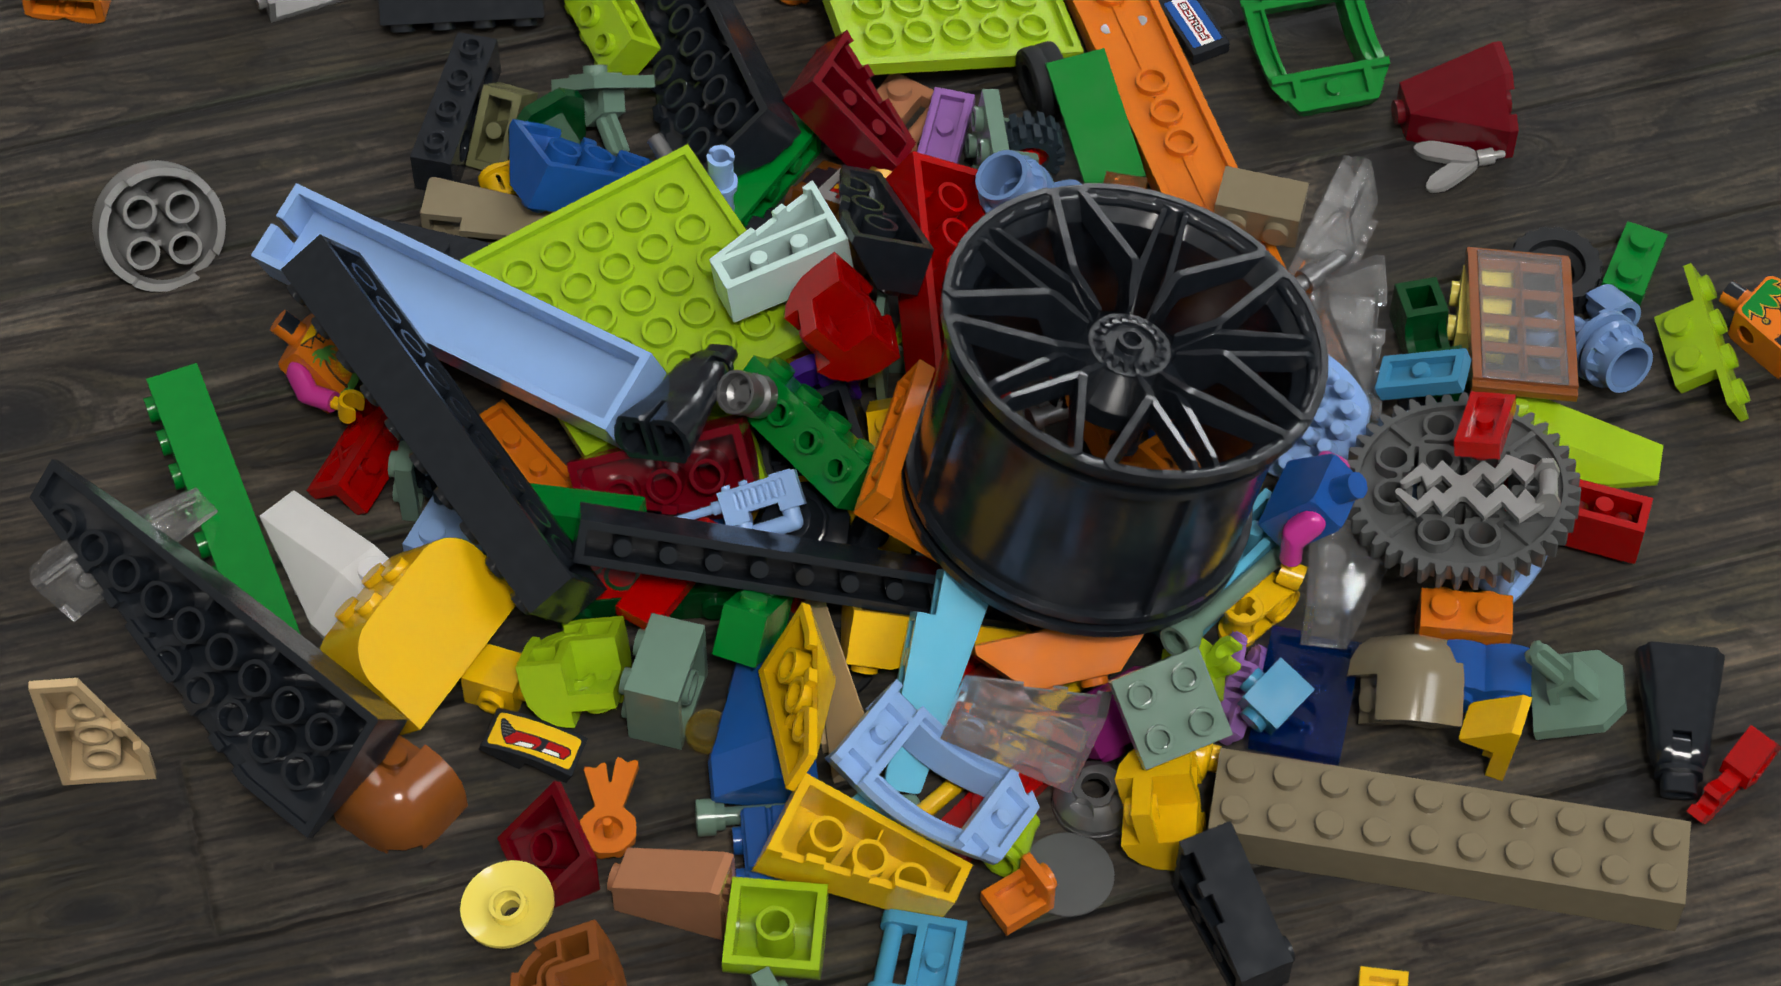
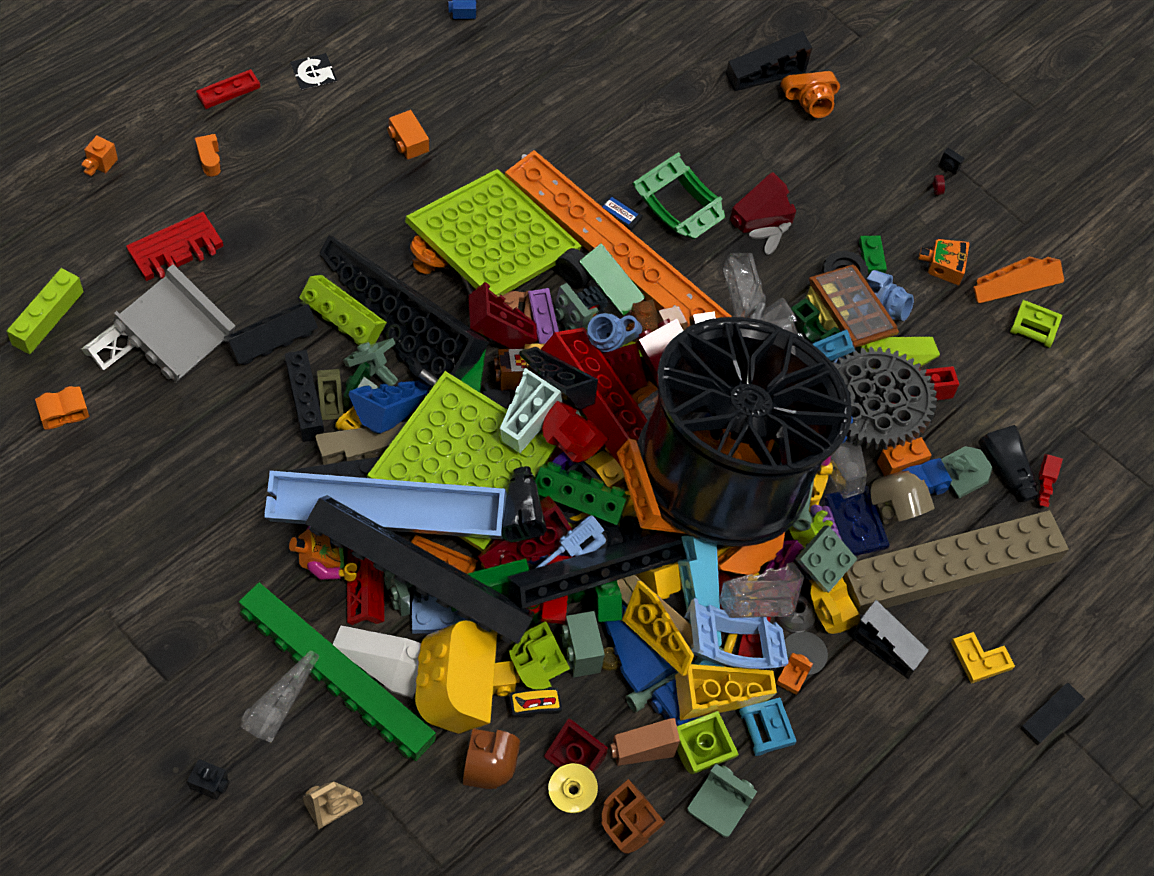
camera: 35 degrees left, 5 degrees up
black wedge [30,459,408,838] -> none
light grey cylinder [92,160,226,292] -> none
orange piece [580,757,639,859] -> none
light blue pin [707,145,738,211] -> none
flat silver wheel [716,369,778,419] -> none
dark tan brick [1214,166,1309,248] -> none
dark azure brick [1237,657,1315,736] -> none
light grey piece [1395,454,1561,524] -> none
red plate [1454,391,1516,460] -> none
yellow slope [1459,695,1532,781] -> none
lime bracket [1654,263,1750,422] -> none

